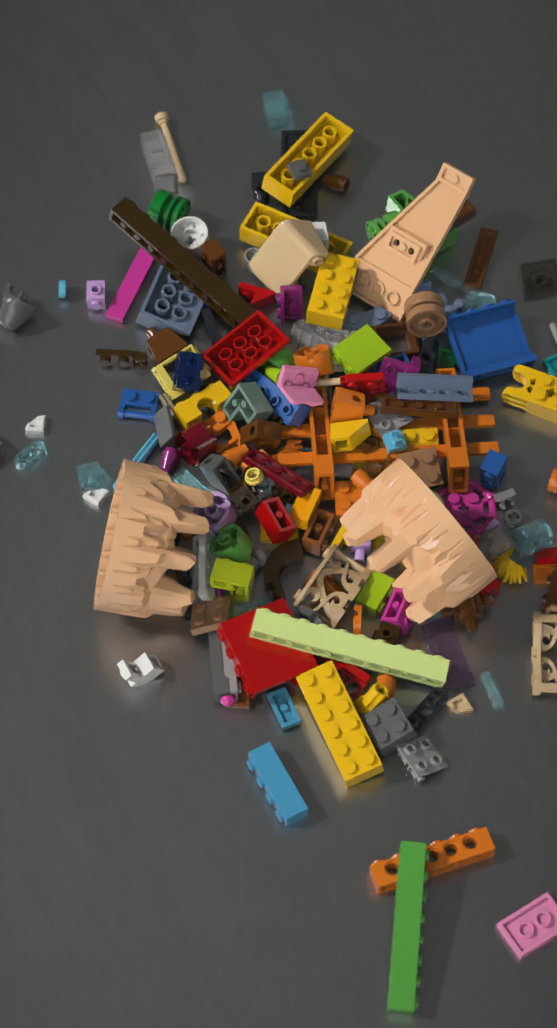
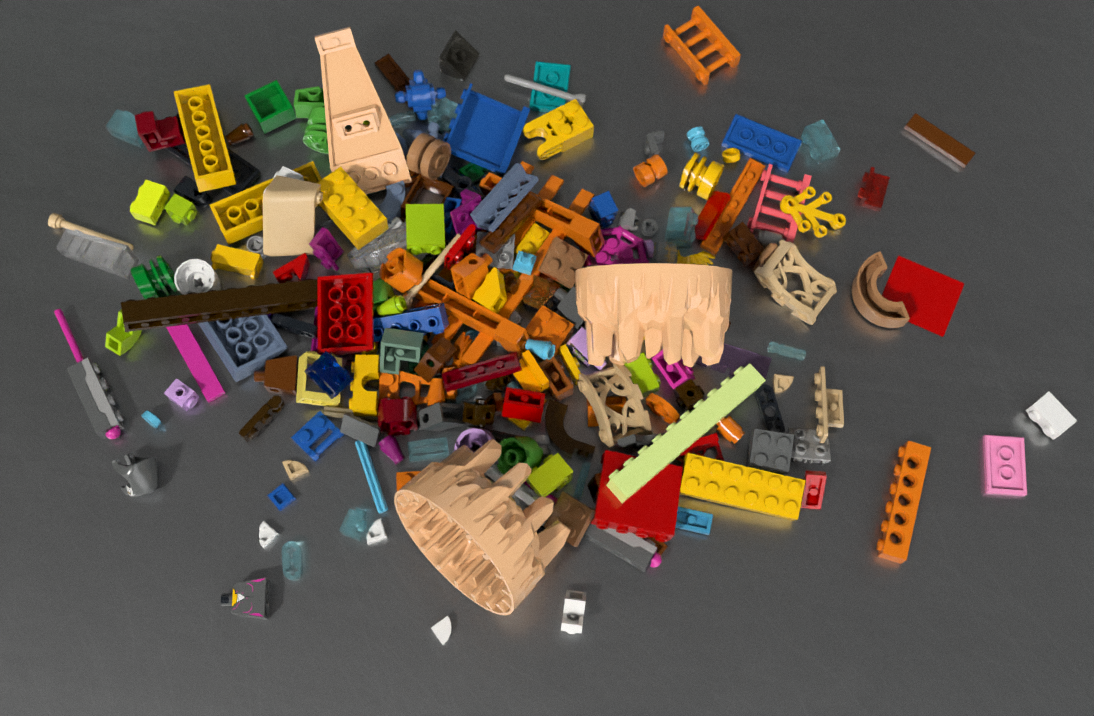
camera: 55 degrees left, 10 degrees up
reddish brown brick [200,239,227,278] -> none
light yellow plate [245,467,264,486] -> none
dark azure brick [247,742,308,827] -> none
bright pink bracket [277,365,324,407] -> none
dark grey plate [287,159,312,181] -> none
orange cone [350,468,373,490] -> none
yellow piece [353,682,389,717] -> none
bright green brick [387,841,430,1015] -> none
none -> piece [54,309,124,439]
none -> lime brick [105,309,142,356]
none -> neon yellow brick [130,179,171,225]
none -> dark red brick [134,111,185,152]
none -> lime brick [164,193,197,226]
none -> yellow brick [211,244,264,280]
none -> green piece [244,80,297,134]
none -> blue tile [267,483,296,512]
none -> tan tile [282,460,309,480]
none -> blue piece [395,70,446,120]
none -> white tile [431,616,452,645]
none -> medium azure cone [525,339,555,360]
none -> slope [801,470,827,509]
none -> tan bracket [814,366,844,443]

